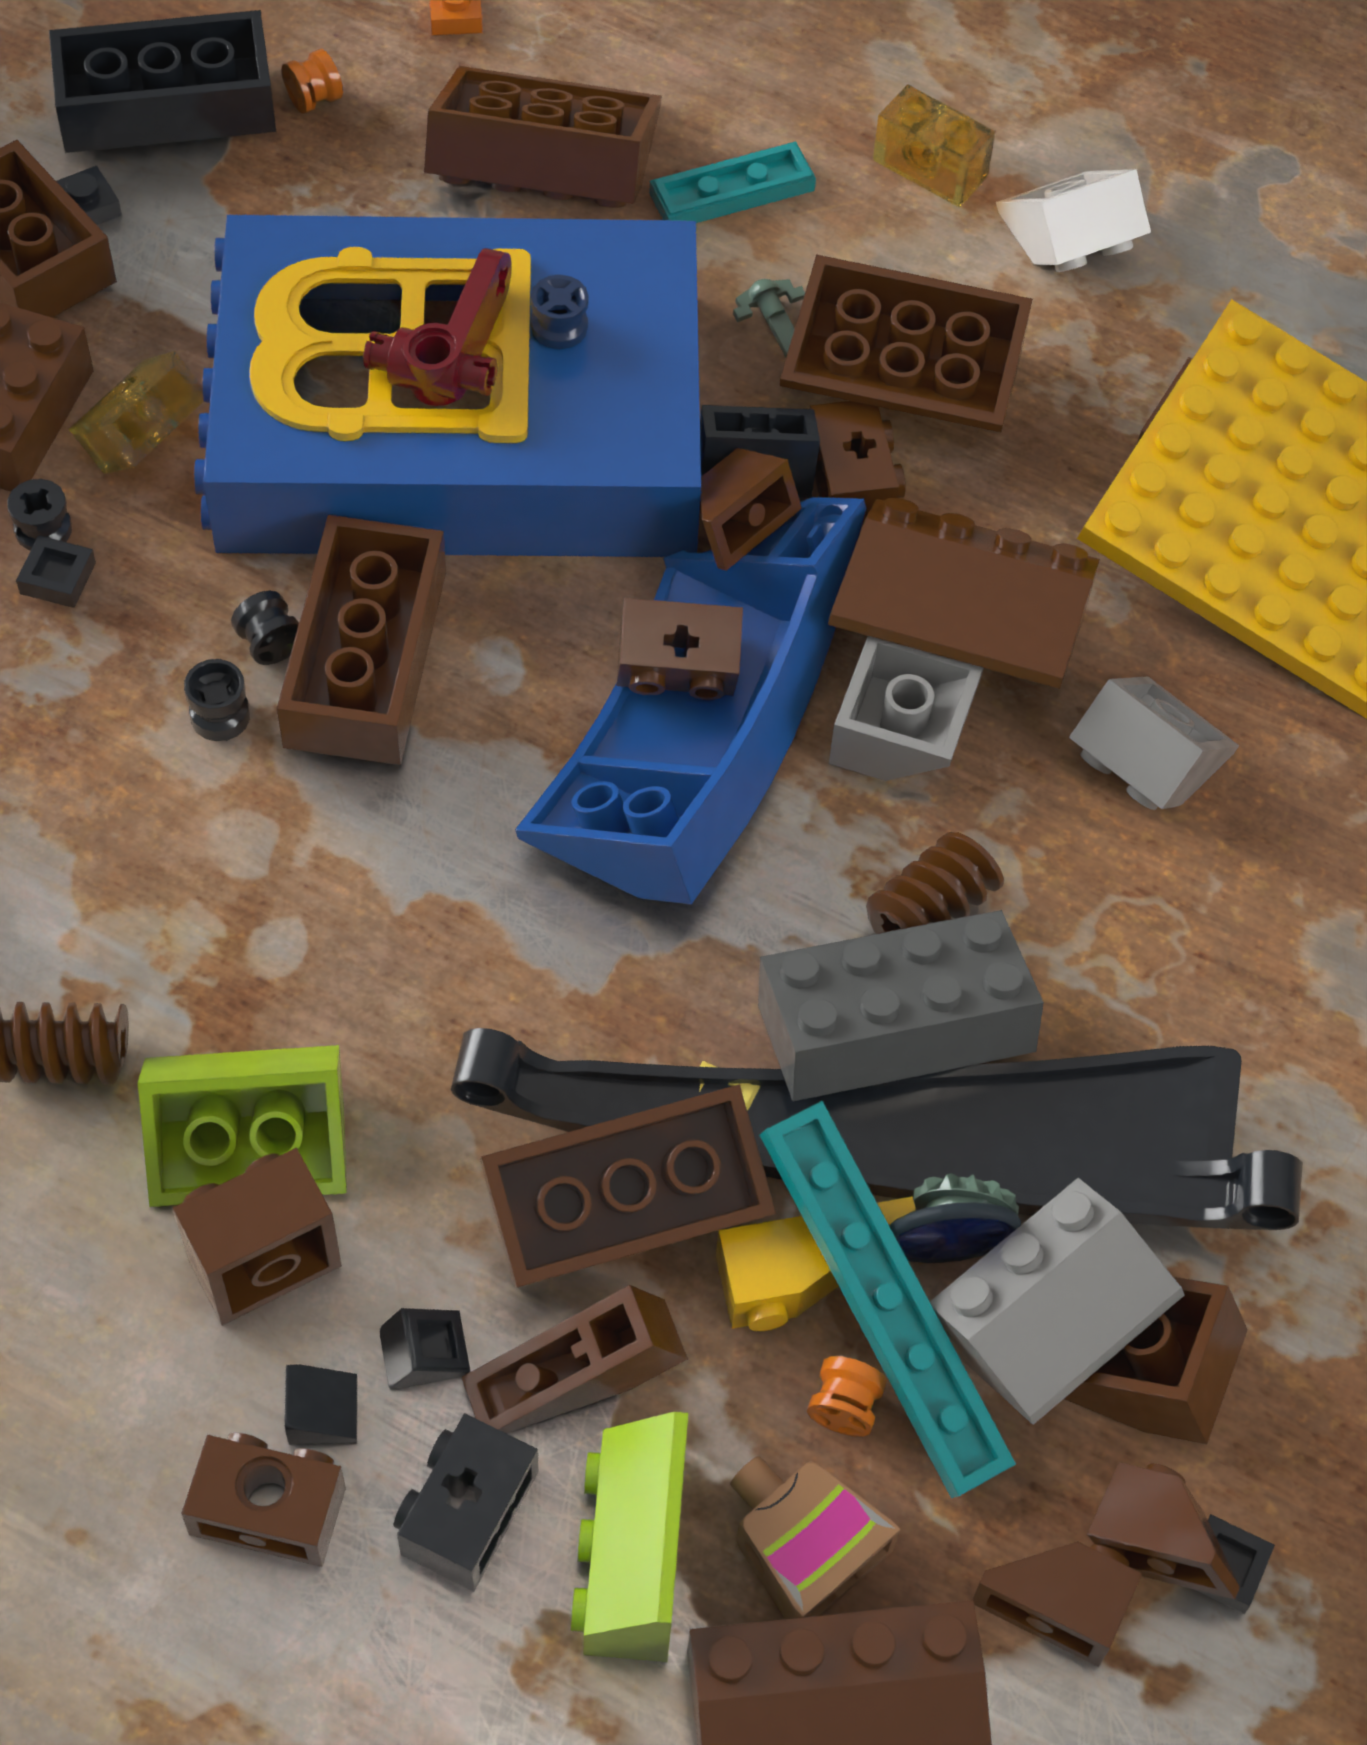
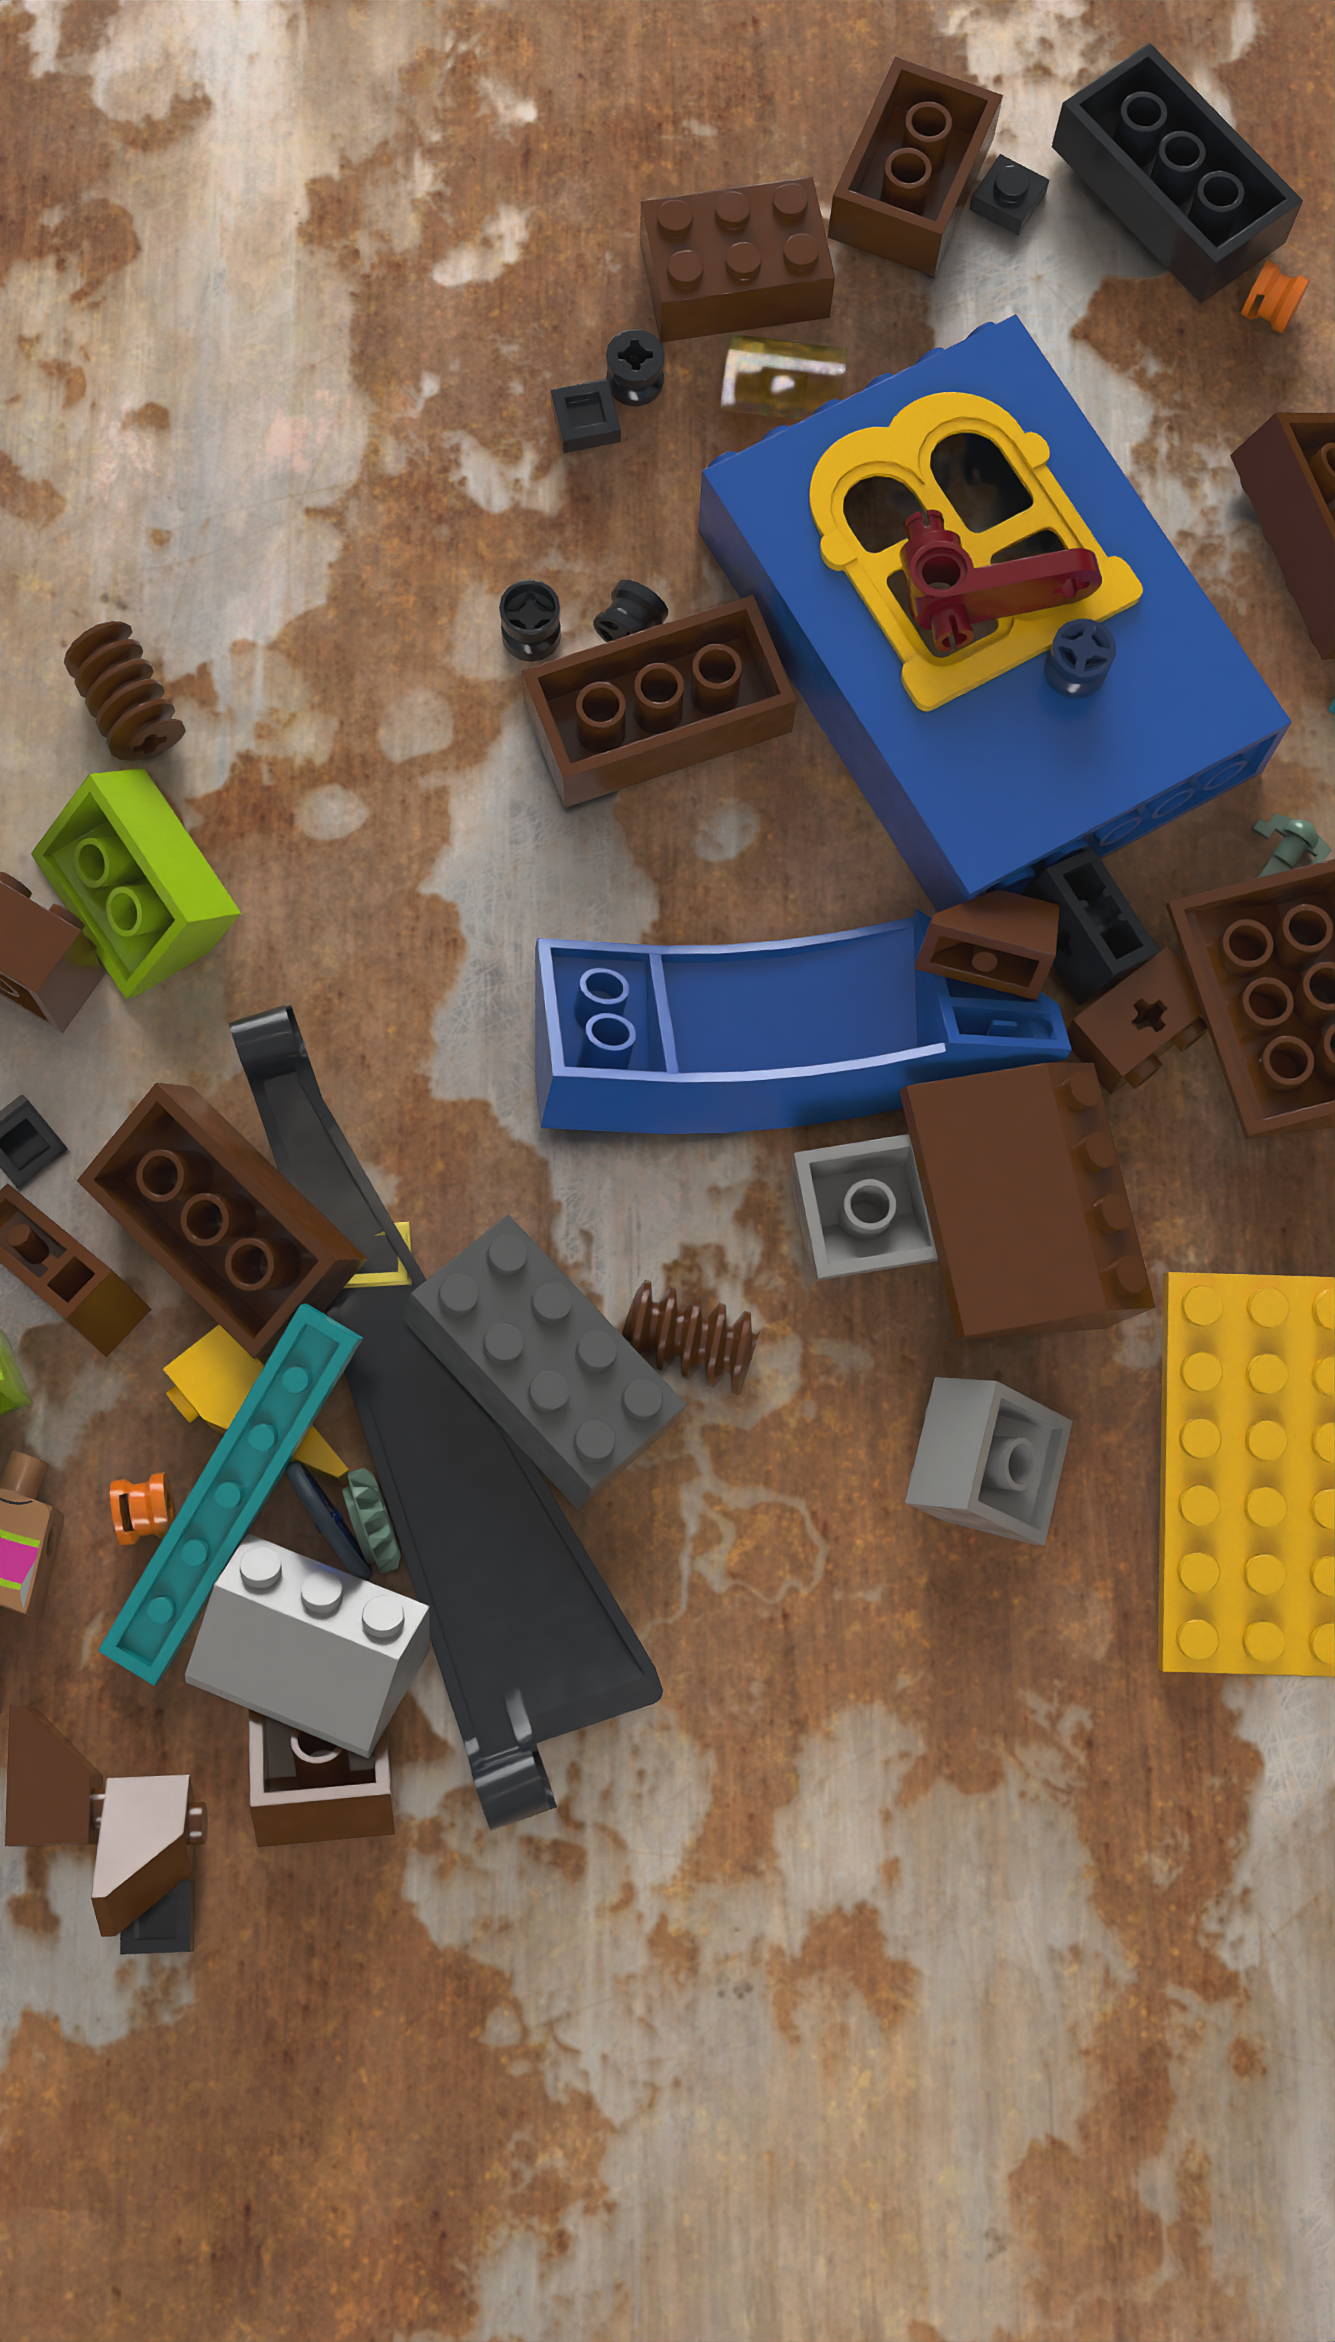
camera: 60 degrees right, 15 degrees up
reddish brown brick [616,598,743,700] -> none

